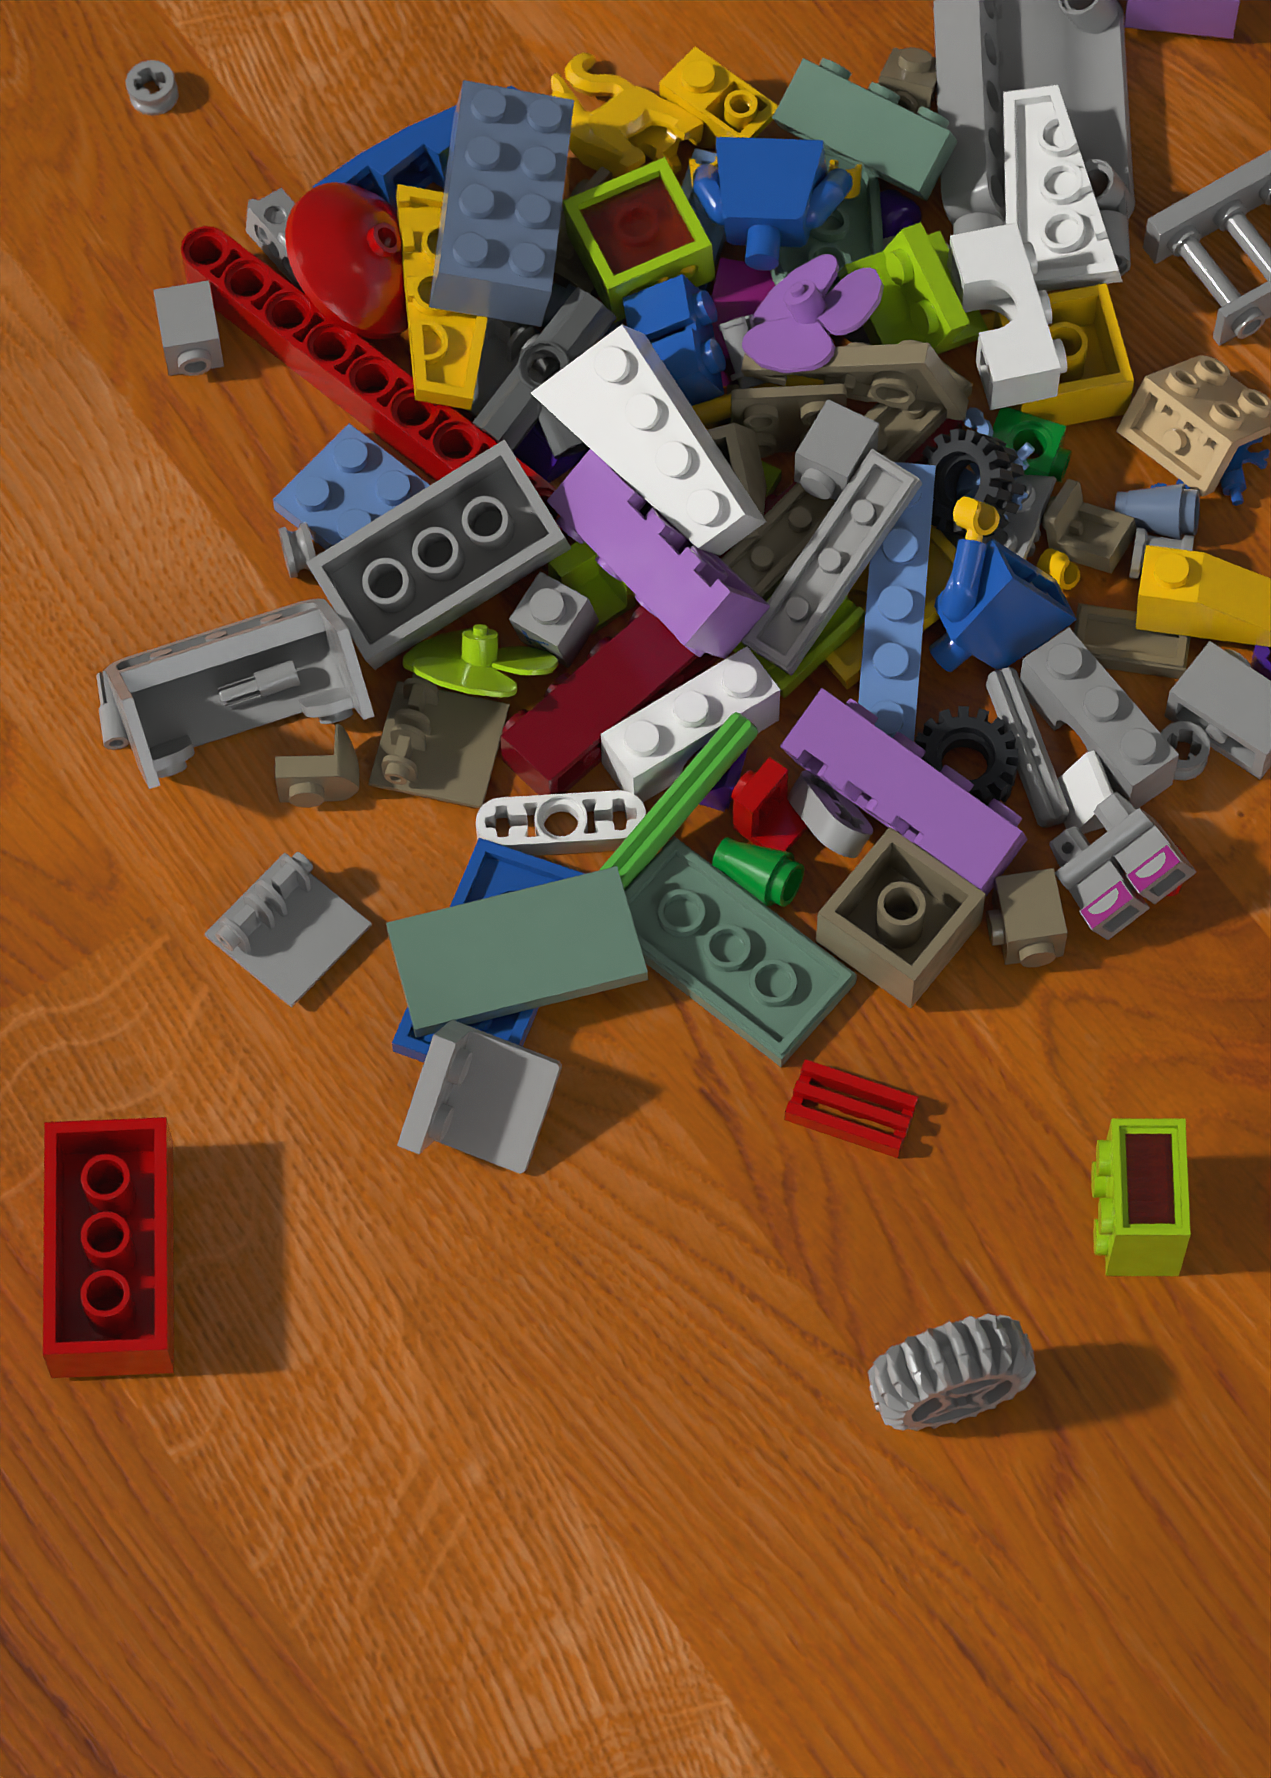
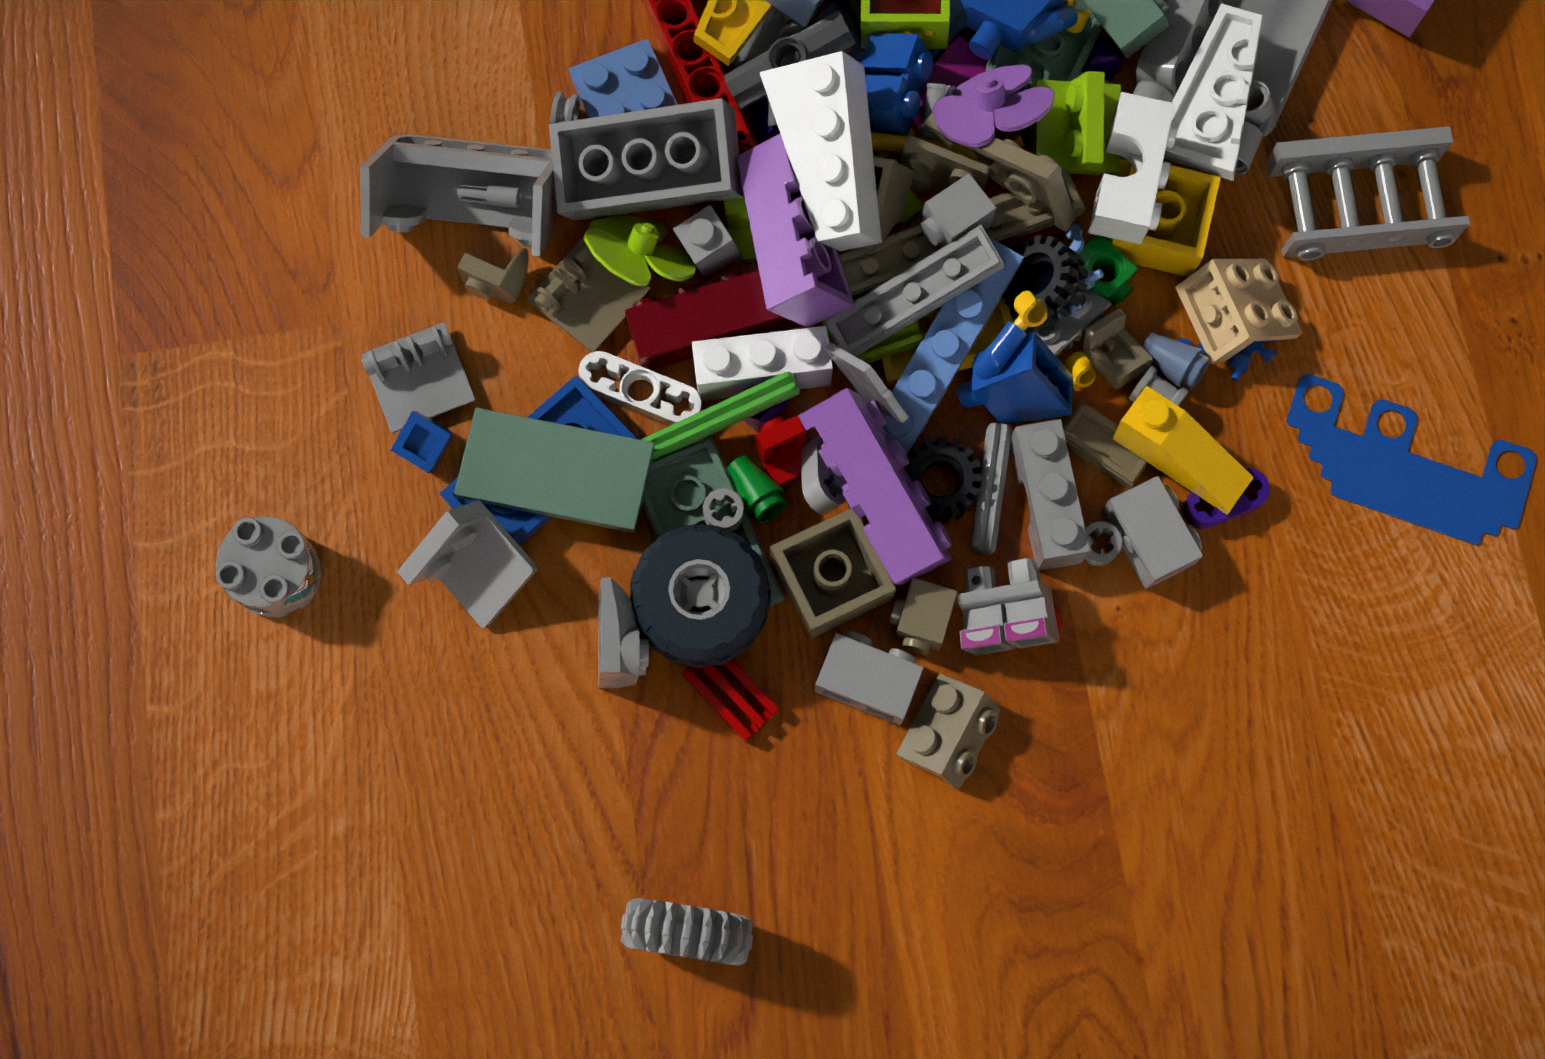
camera: 25 degrees right, 10 degrees up
red brick [43,1117,174,1378] -> none
white slope [1058,750,1114,834] -> none
lime piece [1091,1119,1191,1276] -> none
none -> light grey brick [215,516,323,618]
none -> blue plate [390,411,455,473]
none -> light grey slope [598,578,649,688]
none -> black wheel [630,524,771,668]
none -> light grey bush [703,488,744,532]
none -> light grey brick [814,631,924,726]
none -> light grey piece [824,343,909,423]
none -> dark tan bracket [896,673,1001,789]

